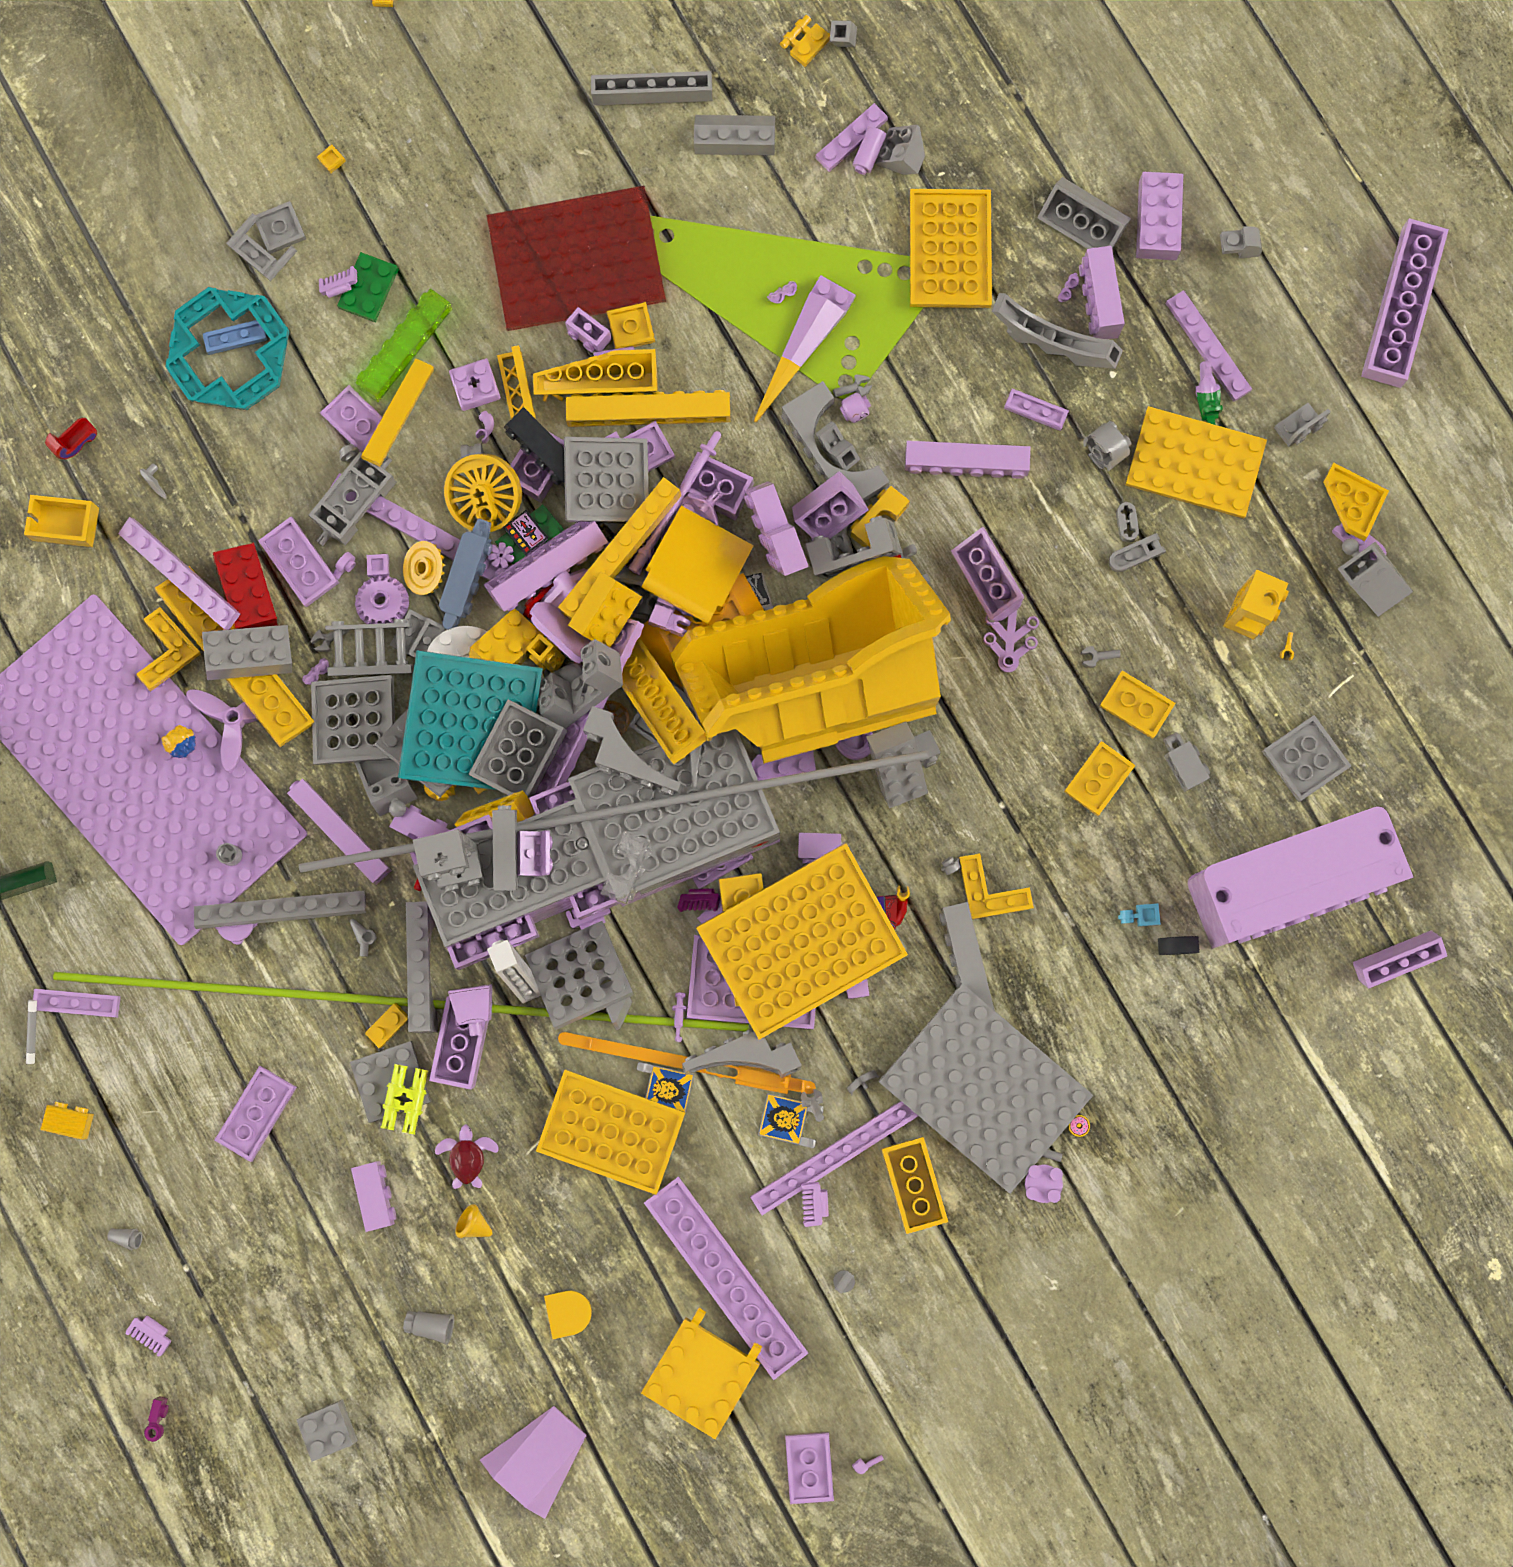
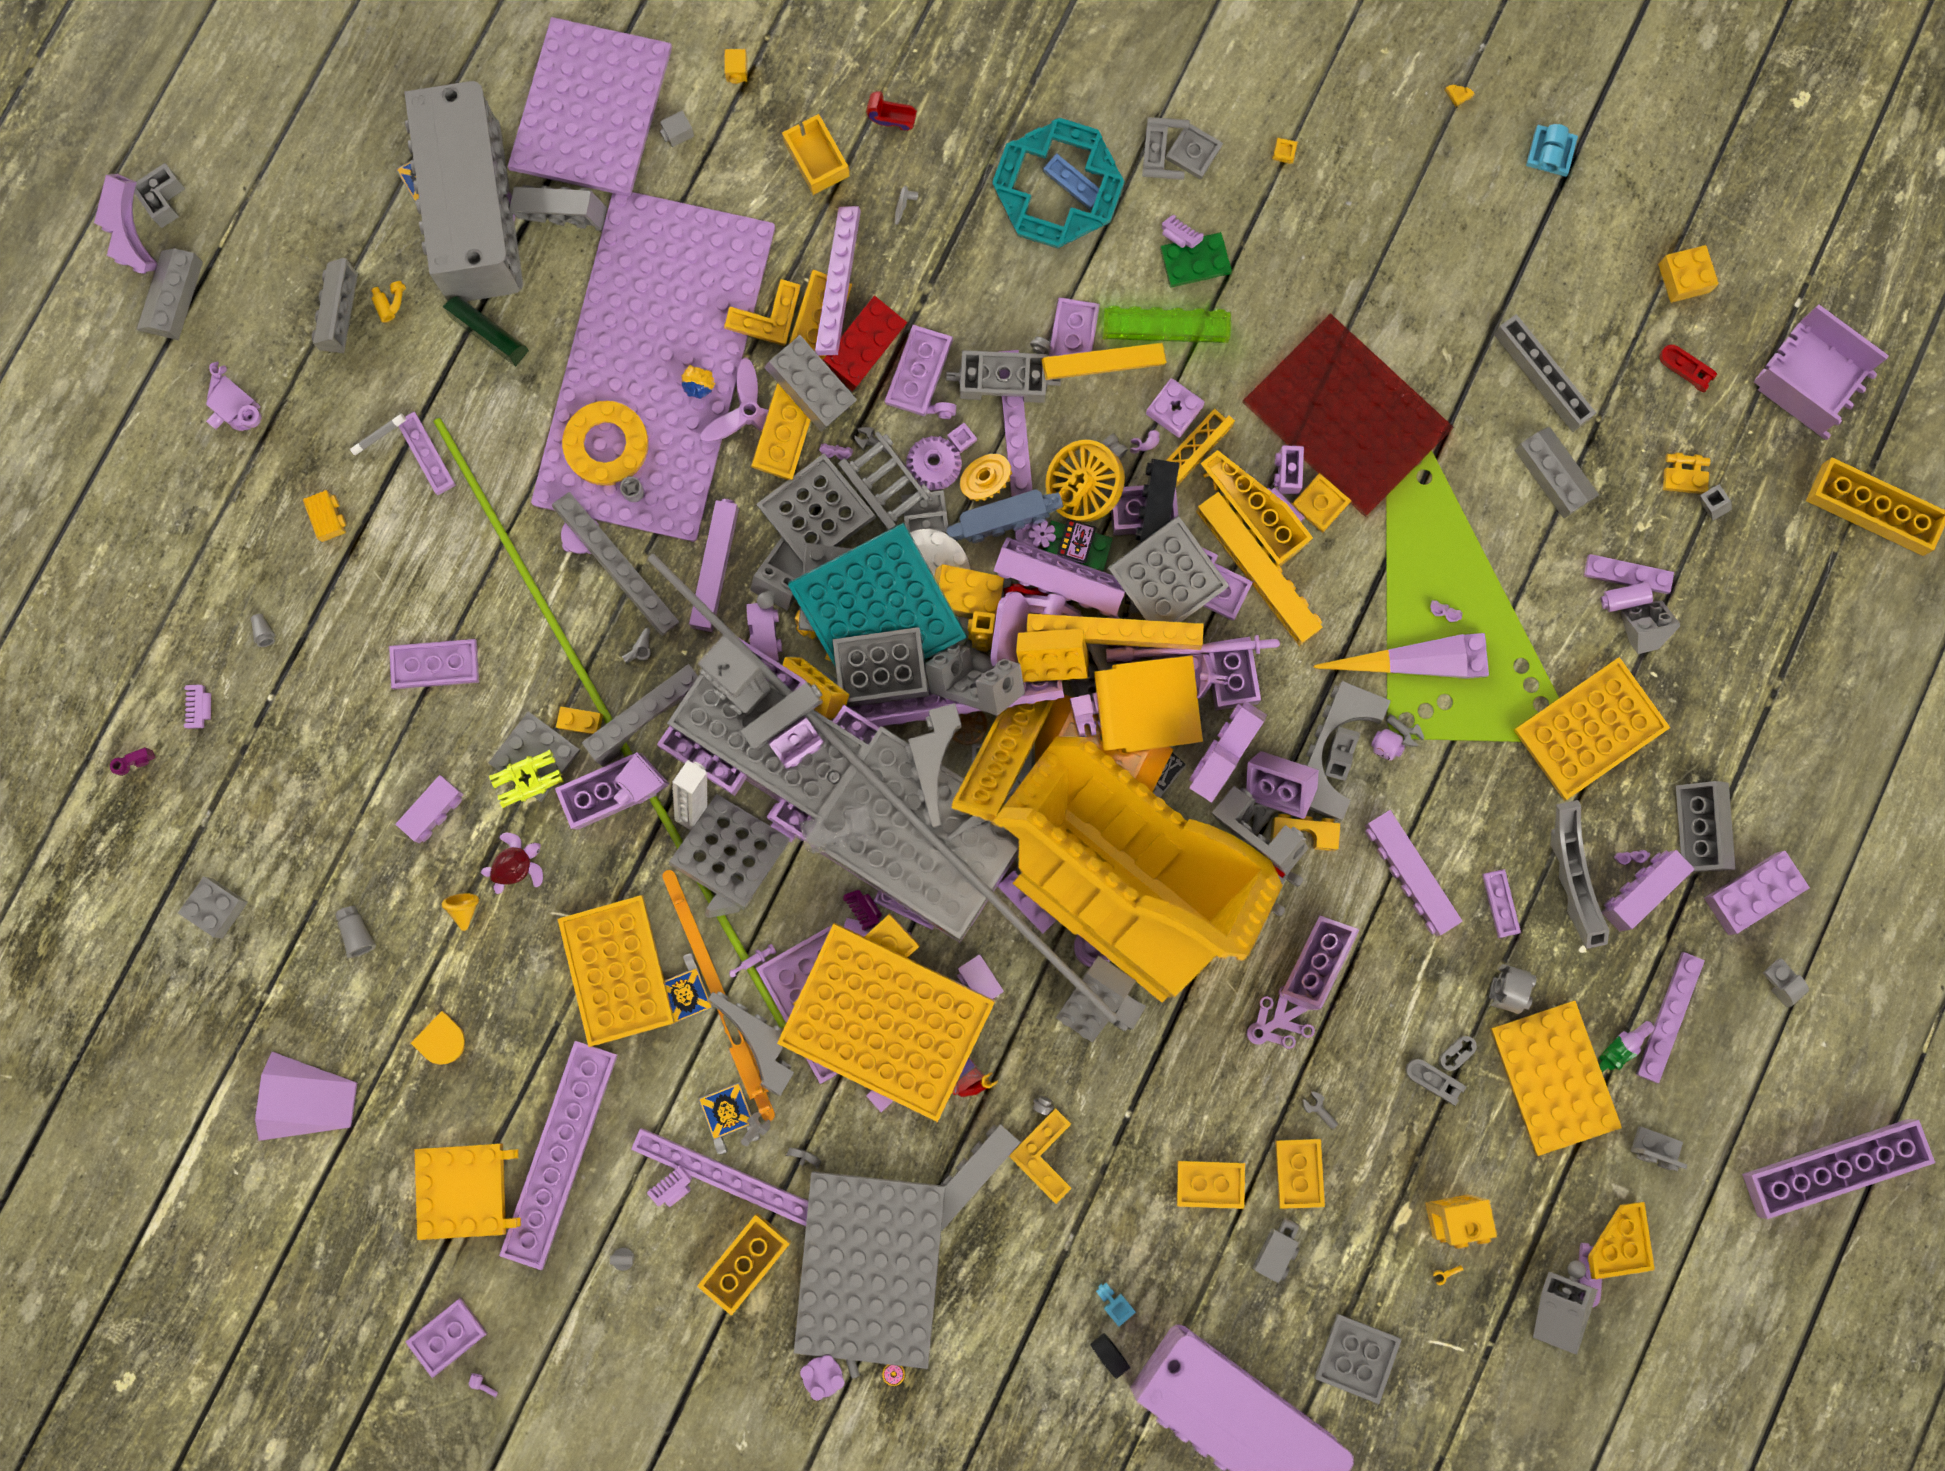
camera: 50 degrees right, 0 degrees up
none -> yellow plate [562,401,649,486]

